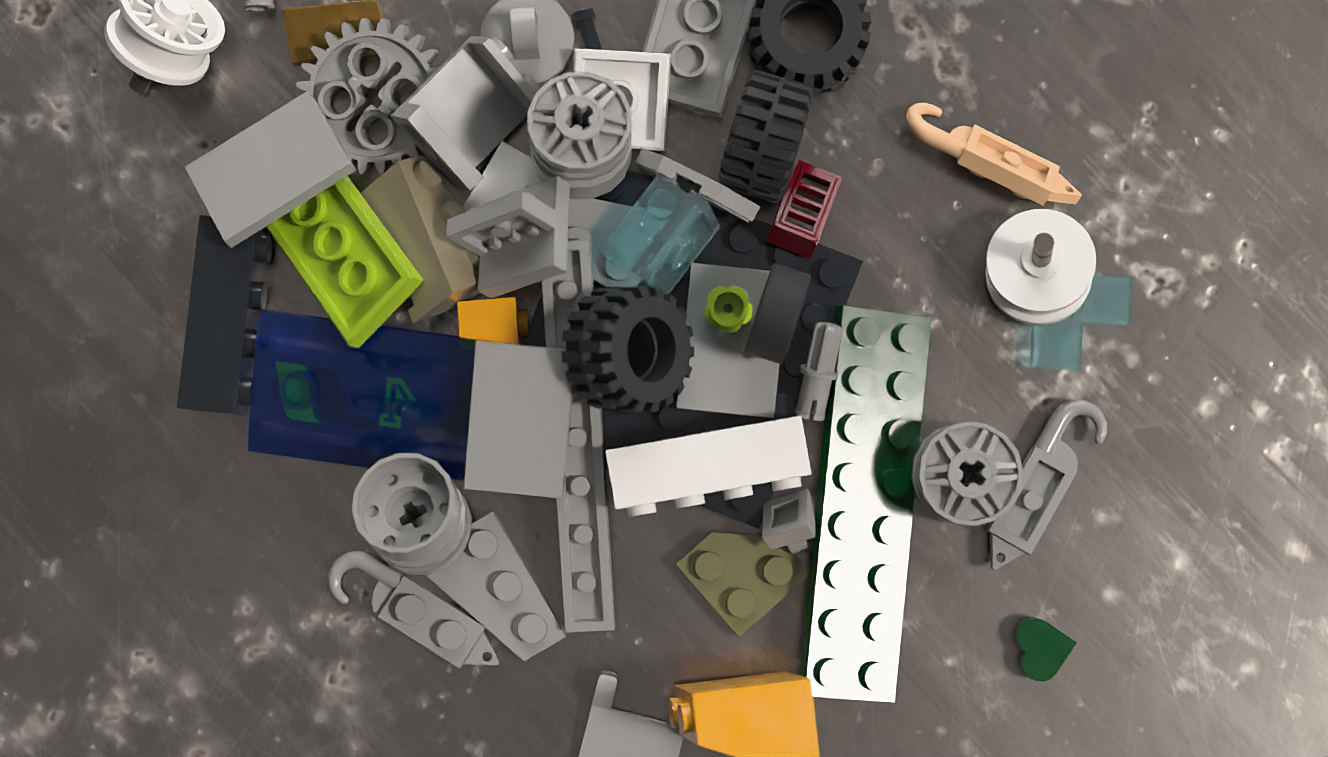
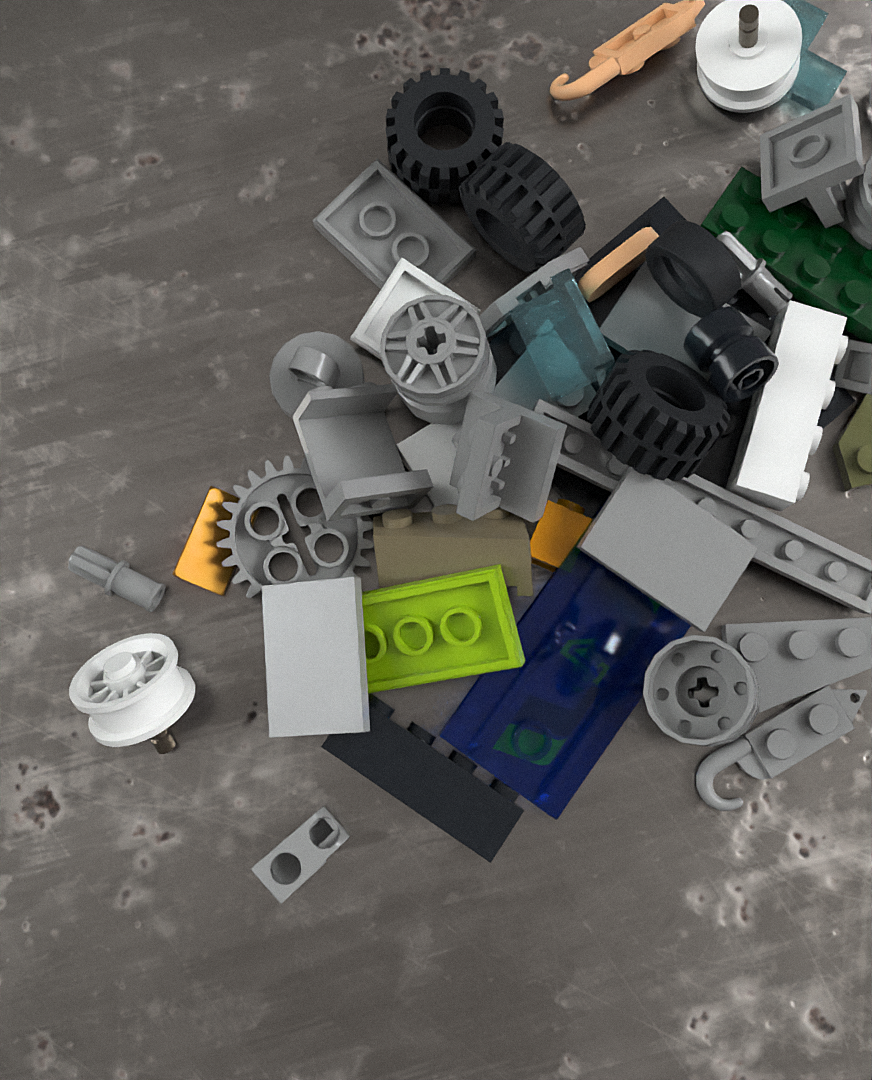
camera: 60 degrees left, 5 degrees down
black piece [571,8,603,50] -> none
lime plate [704,285,753,333] -> none
dark red slope [766,160,843,259] -> none
none -> light grey leg [251,806,350,904]
none -> light nougat tile [577,227,659,302]
none -> black wheel [683,306,779,403]
none -> light grey bracket [760,94,864,228]

